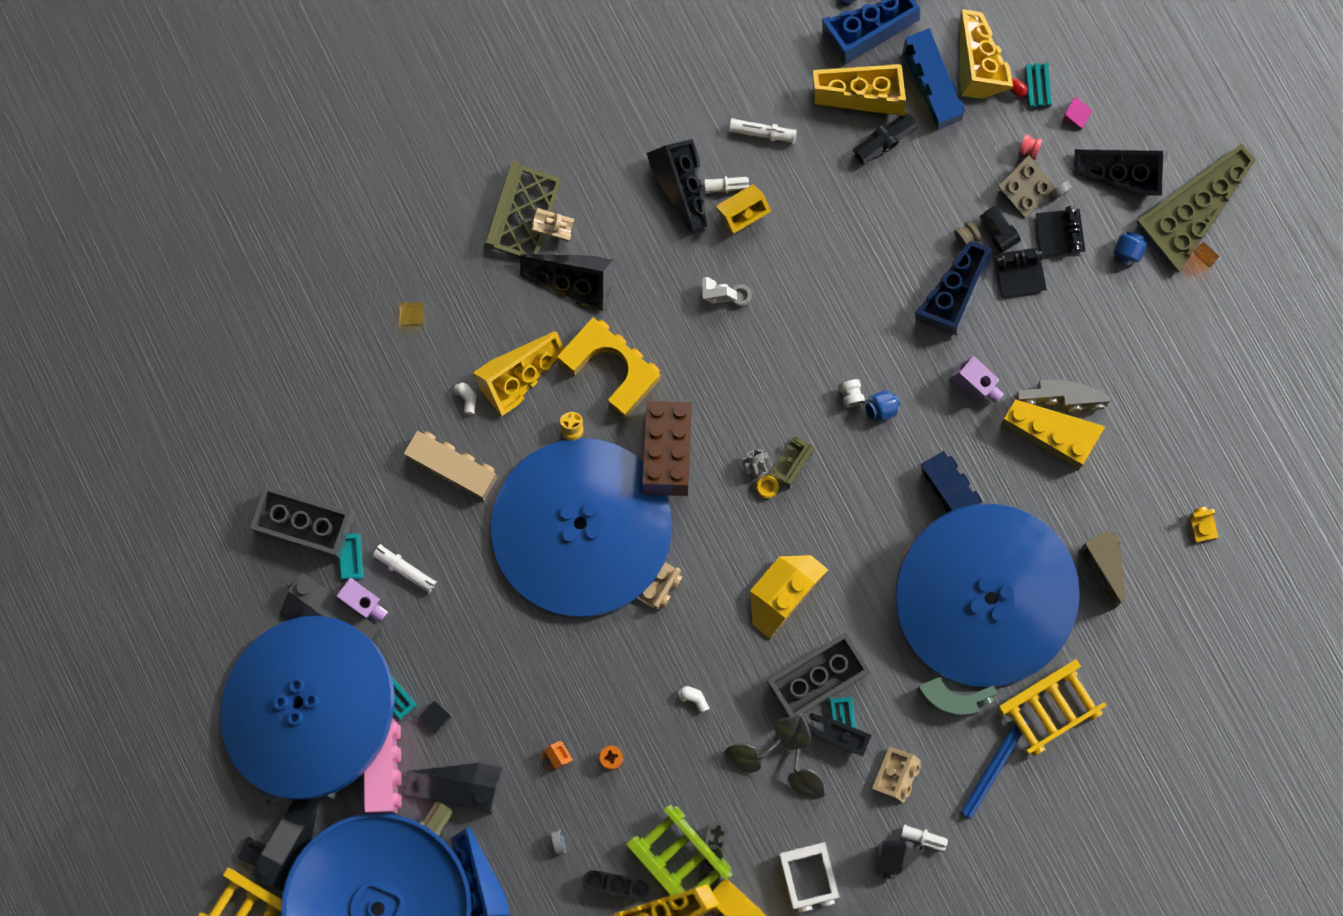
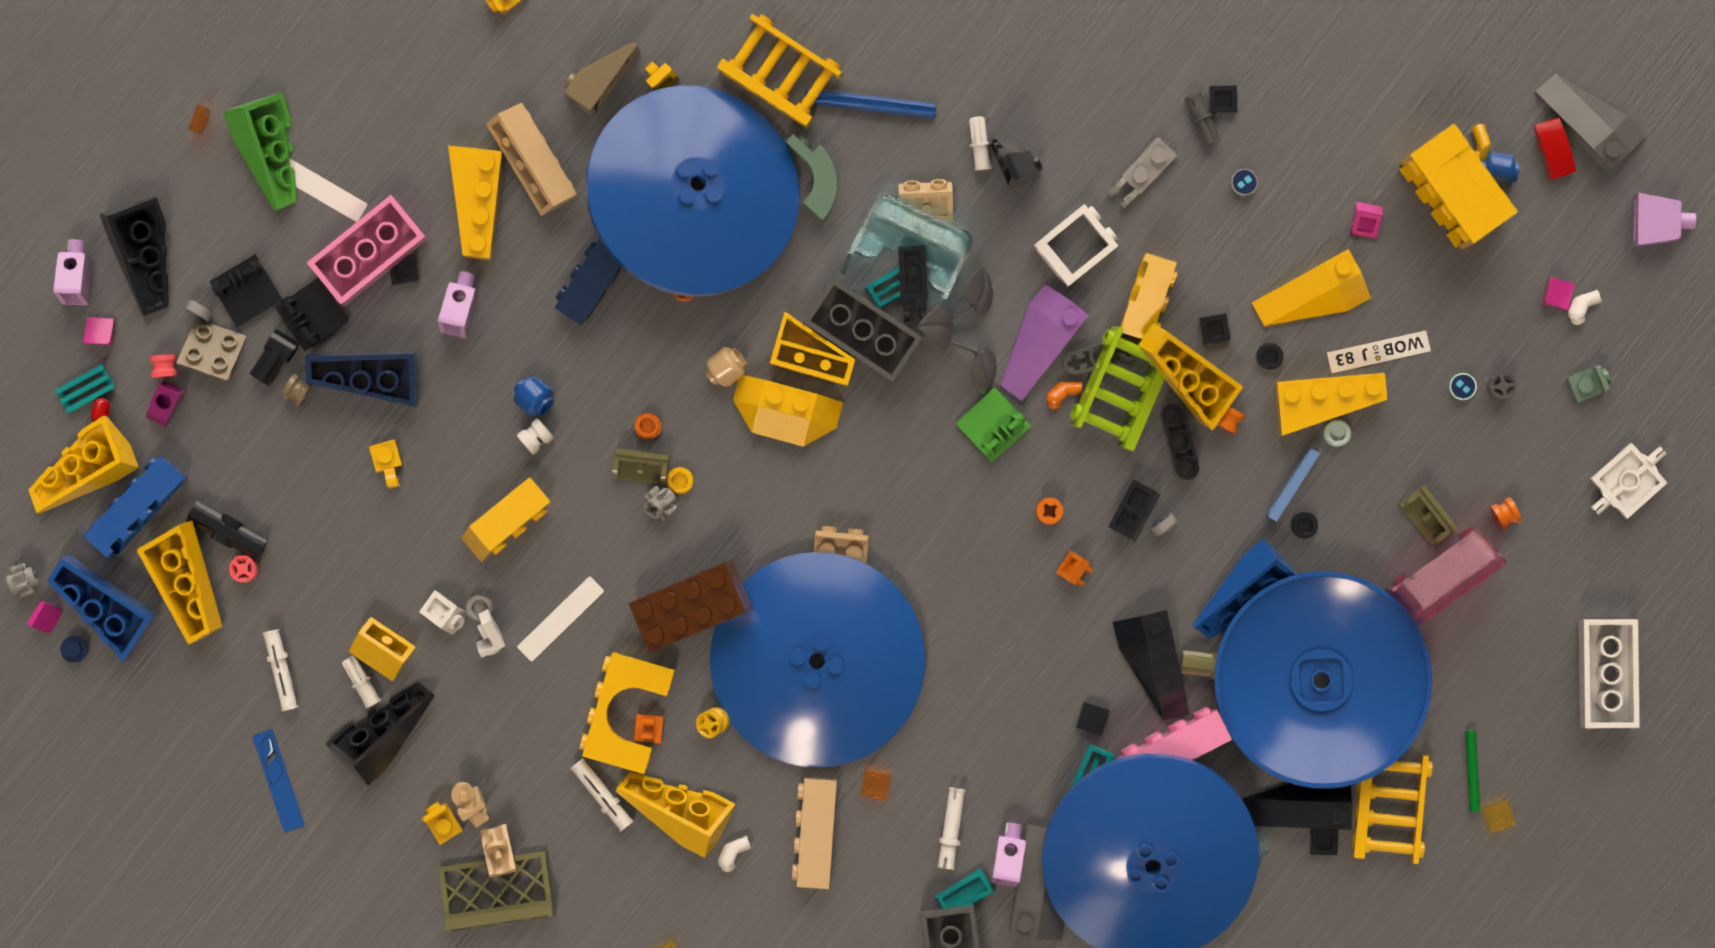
camera: 120 degrees left, 10 degrees up
black wedge [520,254,613,311] -> none
white arm [678,686,709,714] -> none
light grey slope [1016,379,1110,412] -> none
blue head [1114,231,1147,266] -> none
olive wing [1137,144,1256,273] -> none
none -> lavender torso [53,239,91,306]
none -> magenta leg [146,381,186,427]
none -> bright green wedge [223,92,297,211]
none -> coral wheel [229,556,259,582]
none -> blue sticker [252,730,304,832]
none -> white sticker [290,159,367,222]
none -> bright pink brick [307,195,428,307]
none -> yellow plate [369,439,403,489]
none -> black tile [390,255,419,286]
none -> white bracket [419,590,468,635]
none -> yellow bracket [421,802,463,845]
none -> tan hips [451,782,489,828]
none -> yellow wedge [461,477,551,563]
none -> tan brick [486,103,577,216]
none -> white sticker [517,577,604,661]
none -> white pin [570,758,634,832]
none -> orange plate [634,413,661,440]
none -> orange tile [634,714,664,744]
none -> yellow tile [645,61,679,91]
none -> tan head [706,347,747,387]
none -> yellow wedge [770,312,855,387]
none -> clear light blue windscreen [840,194,973,305]
none -> clear orange tile [860,769,891,801]
none -> bright green hinge [956,387,1031,463]
none -> medium lavender wedge [1001,284,1089,402]
none -> orange arm [1046,382,1082,409]
none -> black hinge [1108,479,1160,542]

